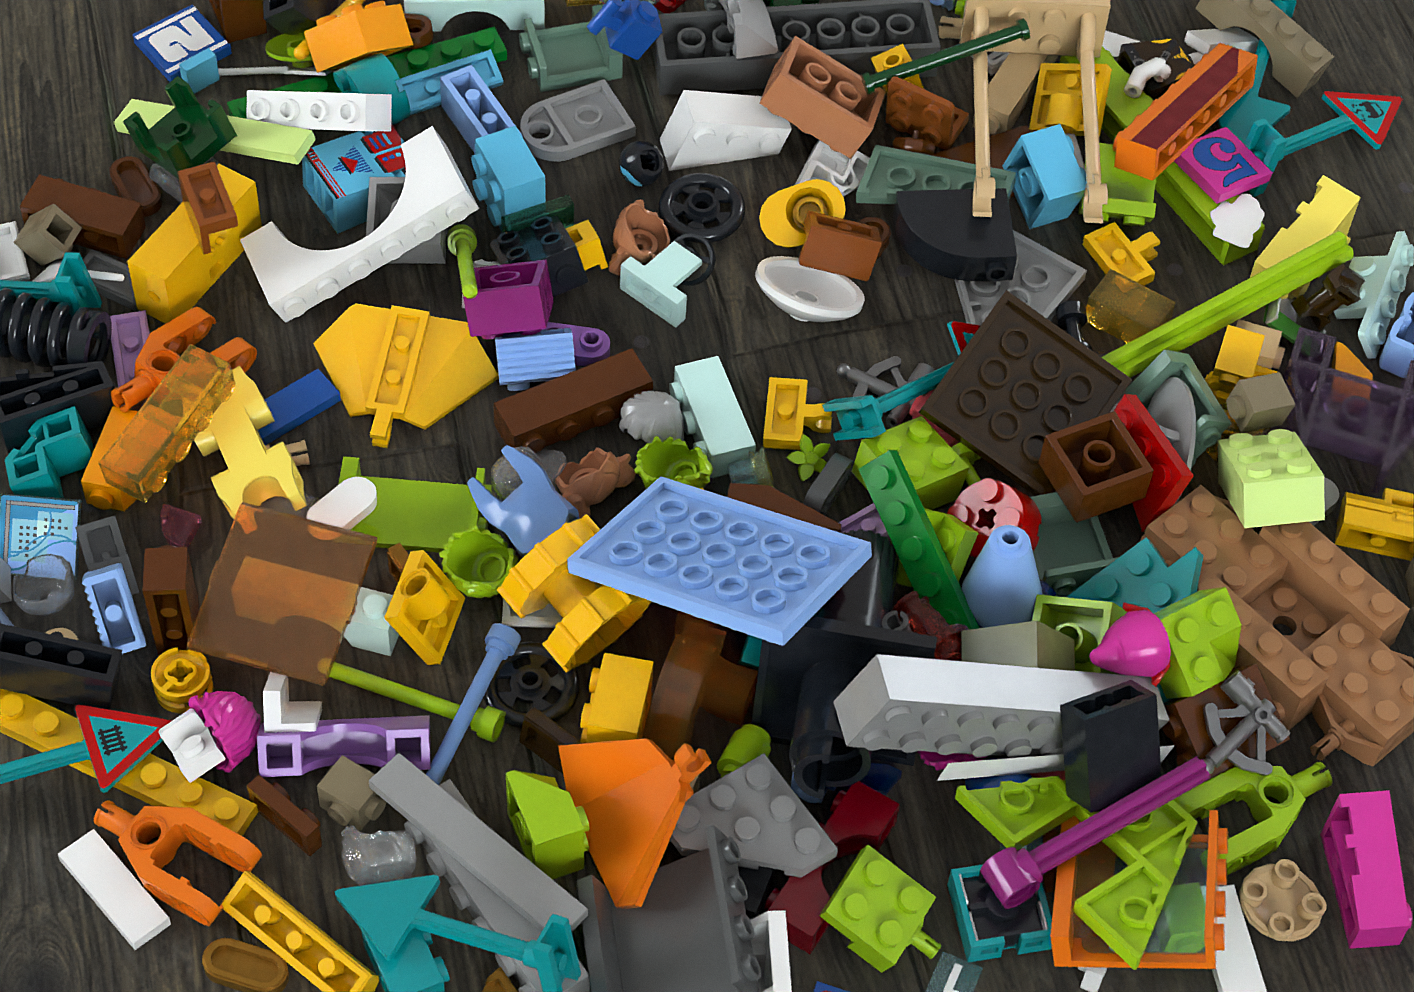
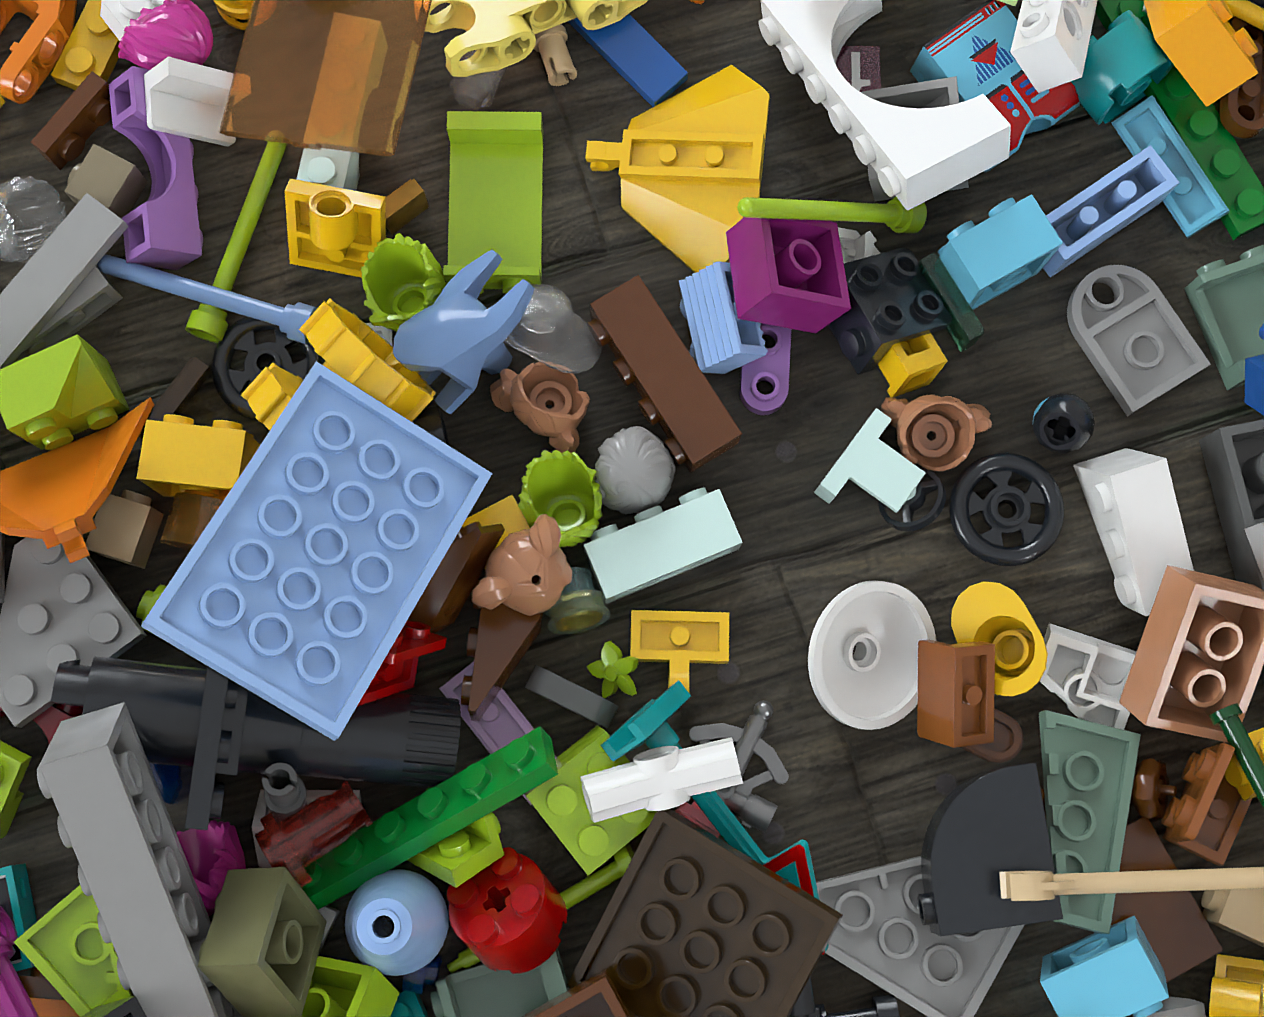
camera: 85 degrees right, 25 degrees up
white tile [306,477,377,542] -> none
none -> nougat hair [472,514,572,616]
none -> white piece [581,737,743,823]

